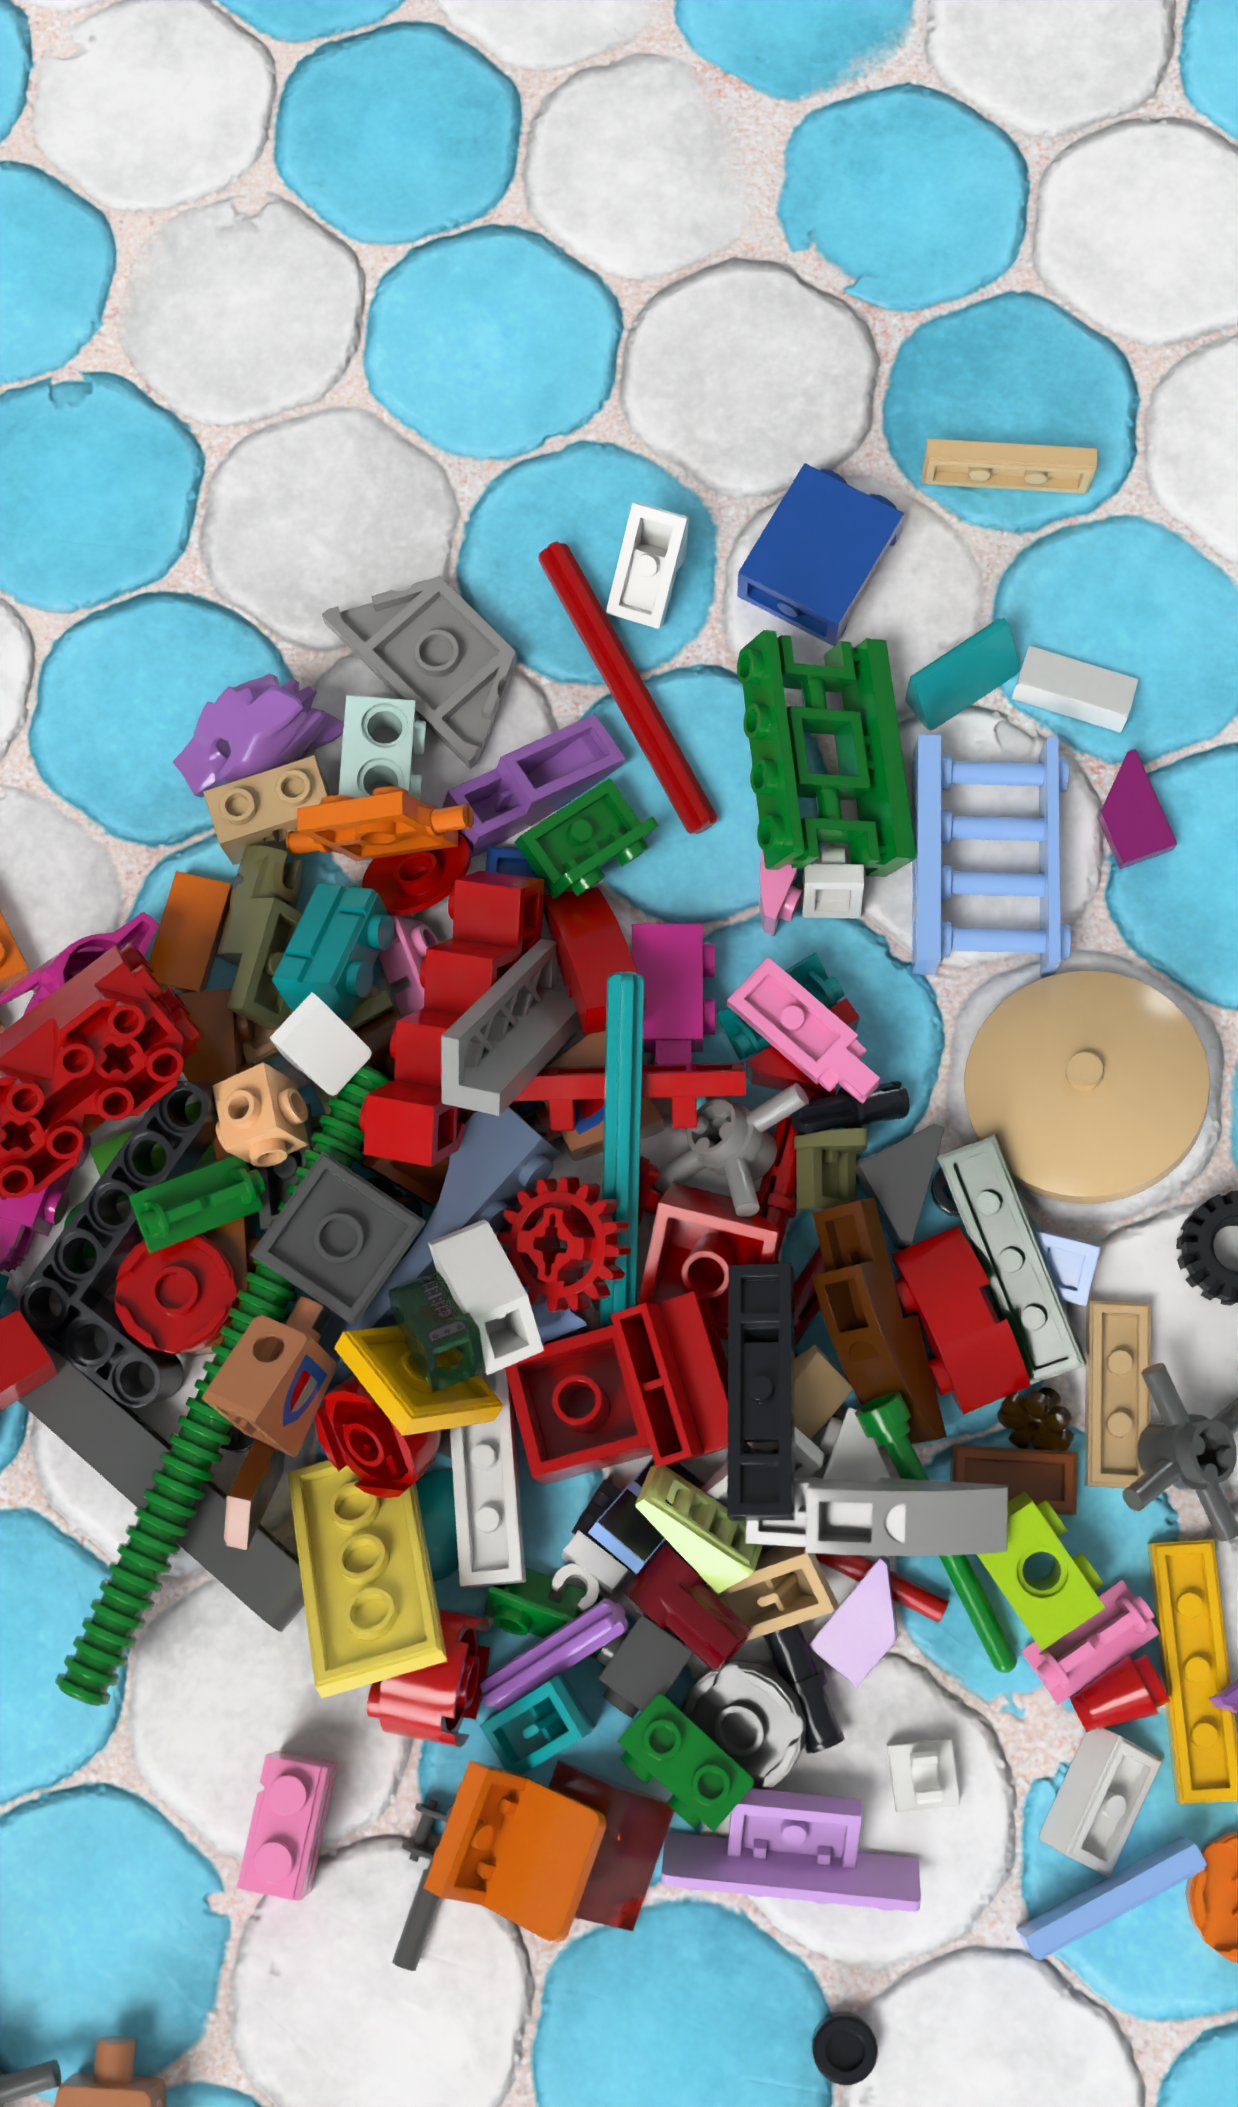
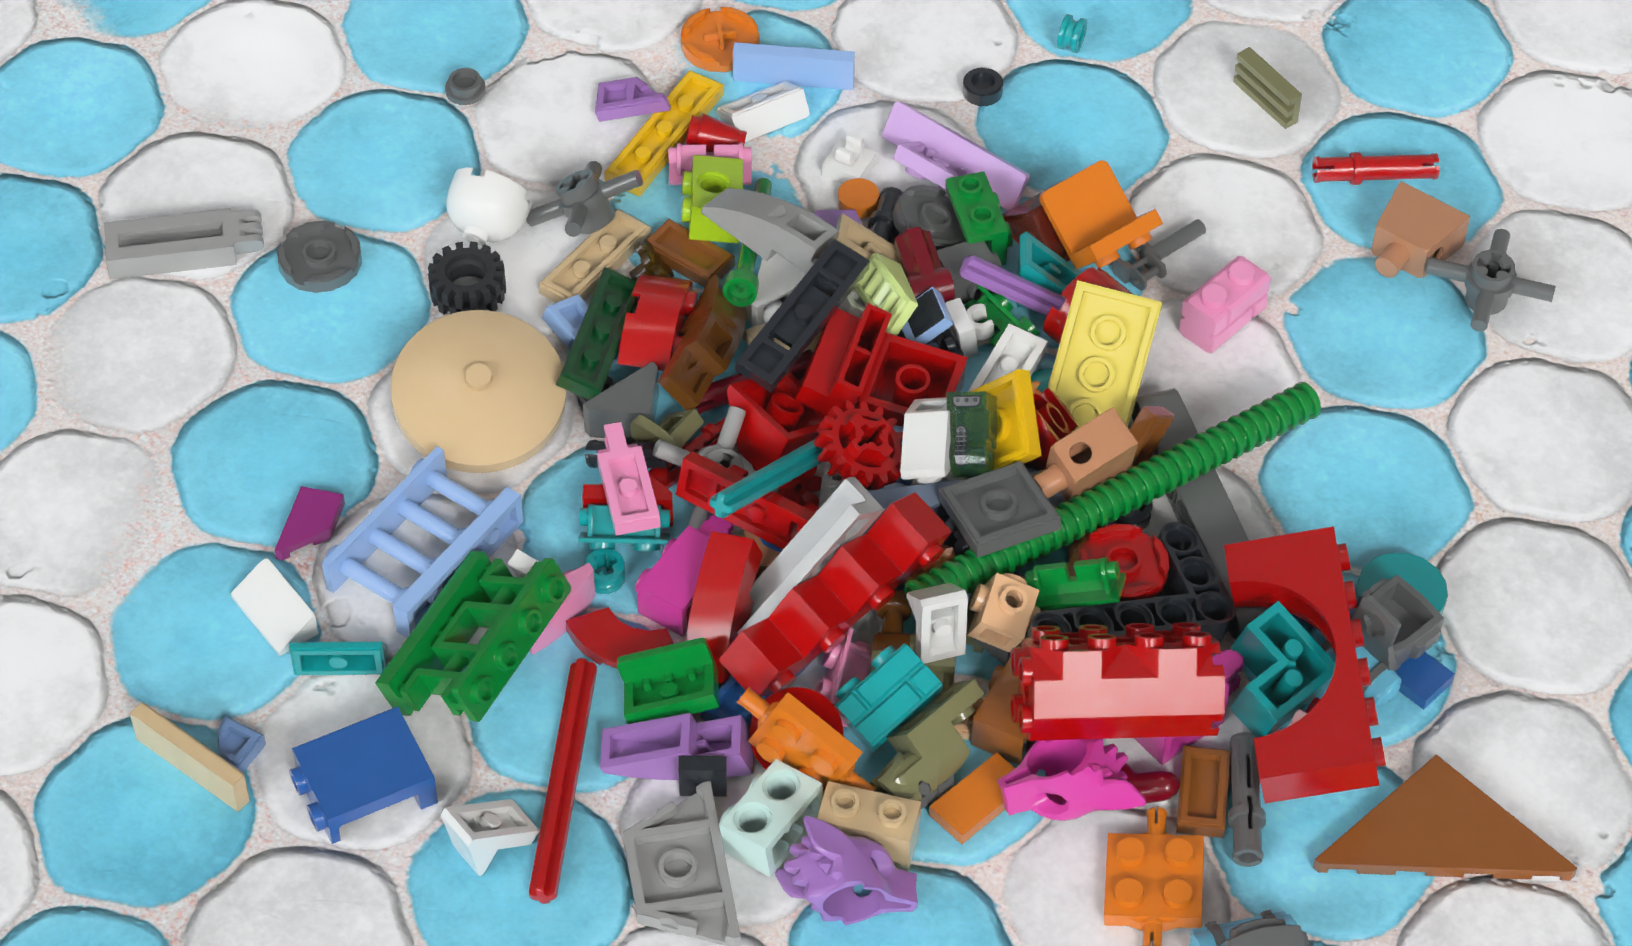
camera: 155 degrees left, 25 degrees down
none -> medium blue tile [218,716,266,773]
none -> red tile [566,607,674,669]
none -> teal bush [584,548,625,594]
none -> black tile [678,755,727,797]
none -> orange tile [838,178,879,219]

